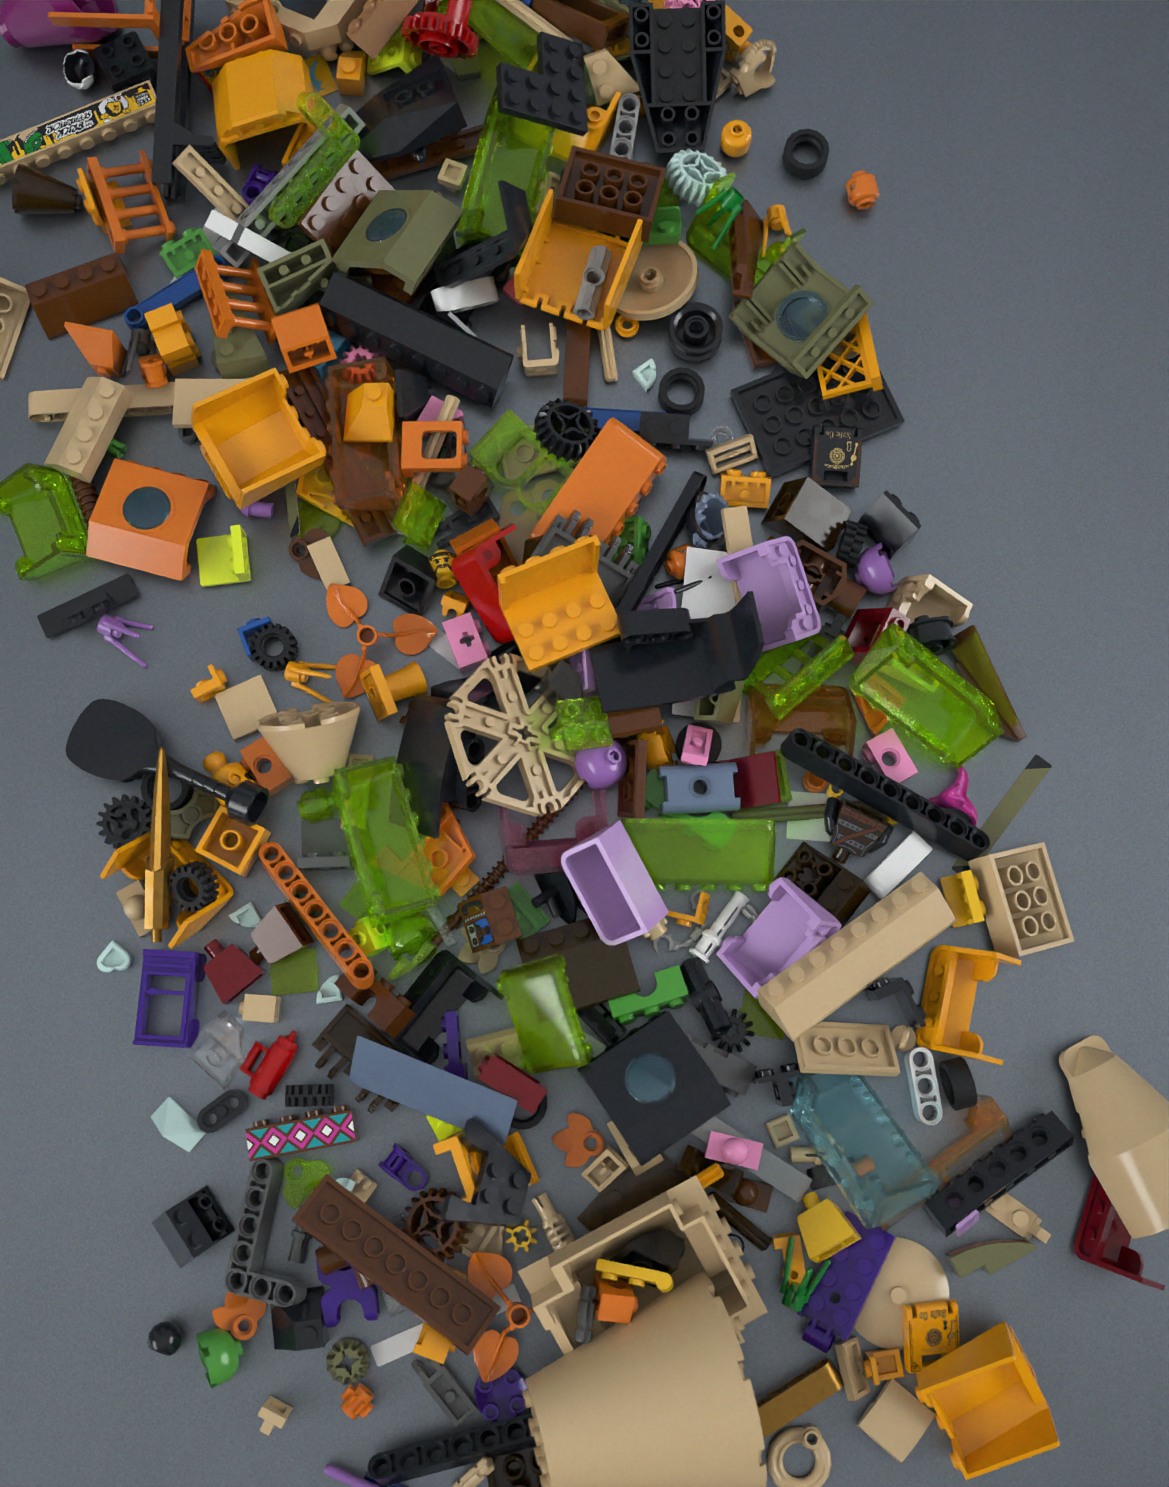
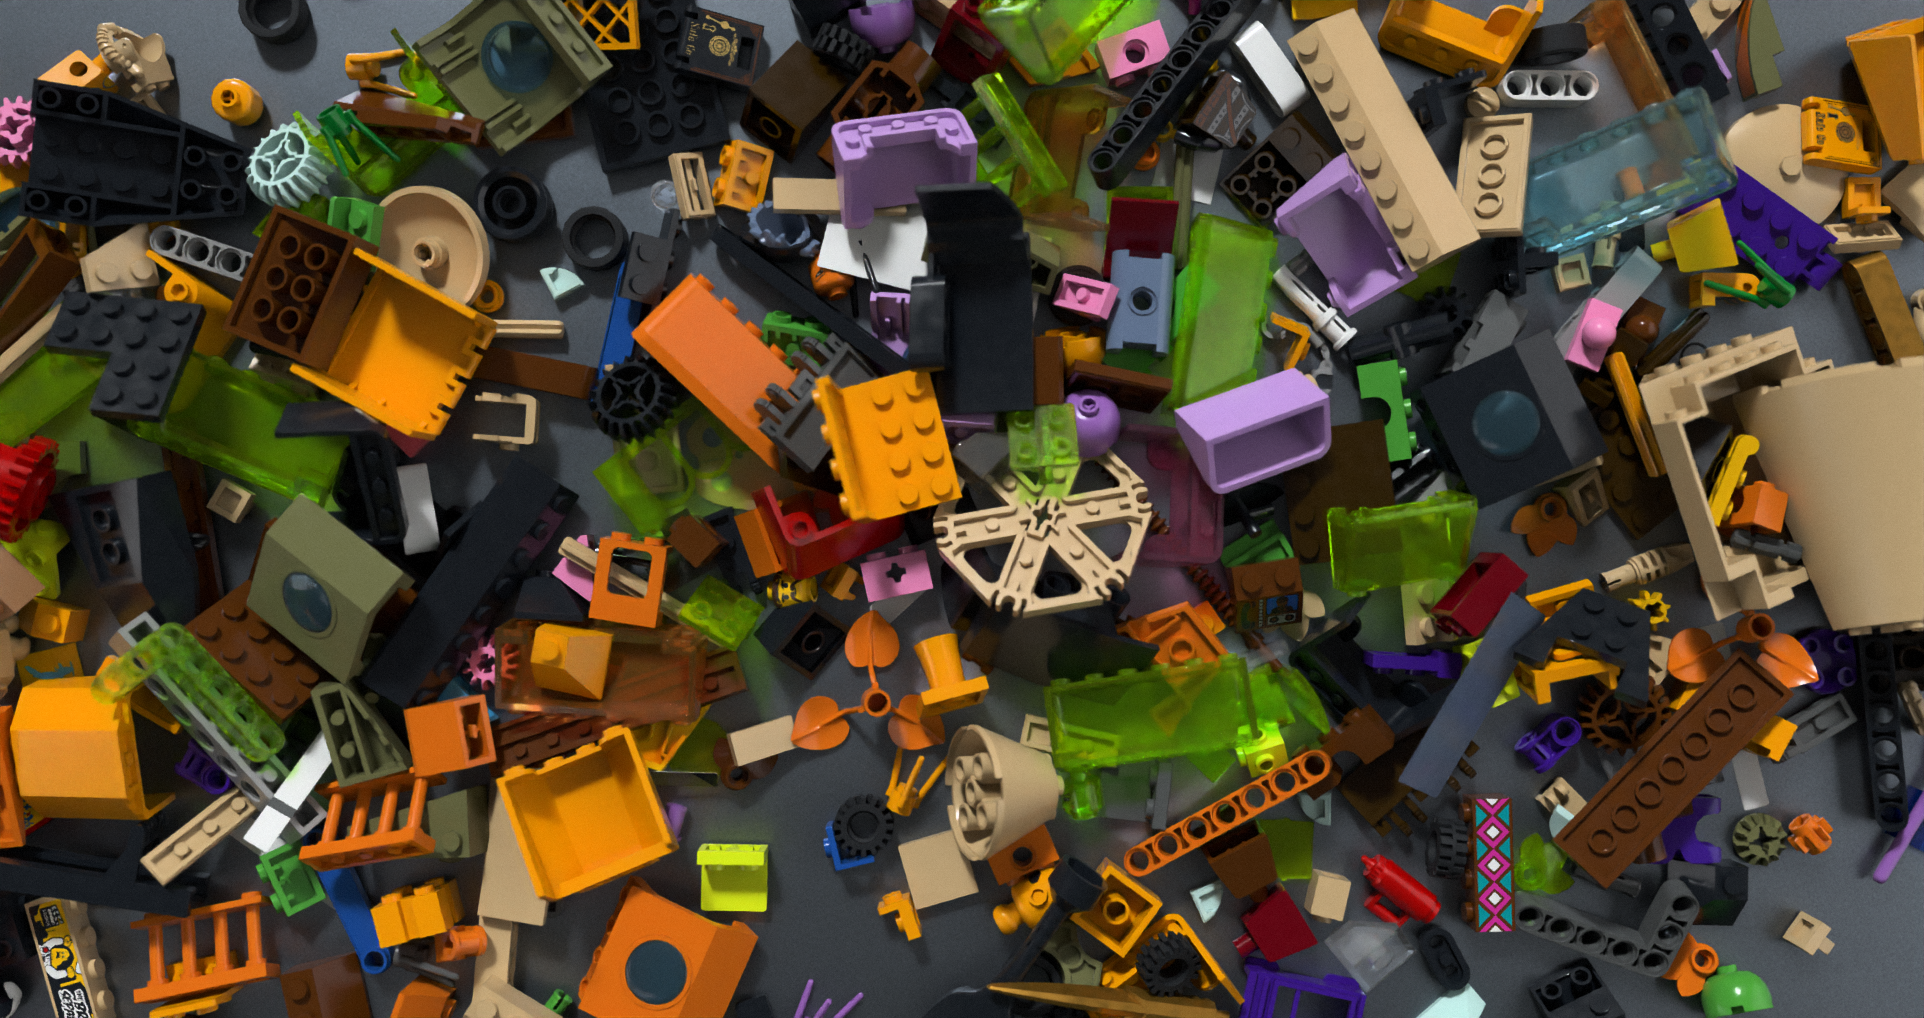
camera: 80 degrees left, 10 degrees up
light grey piece [574,245,612,320] -> none

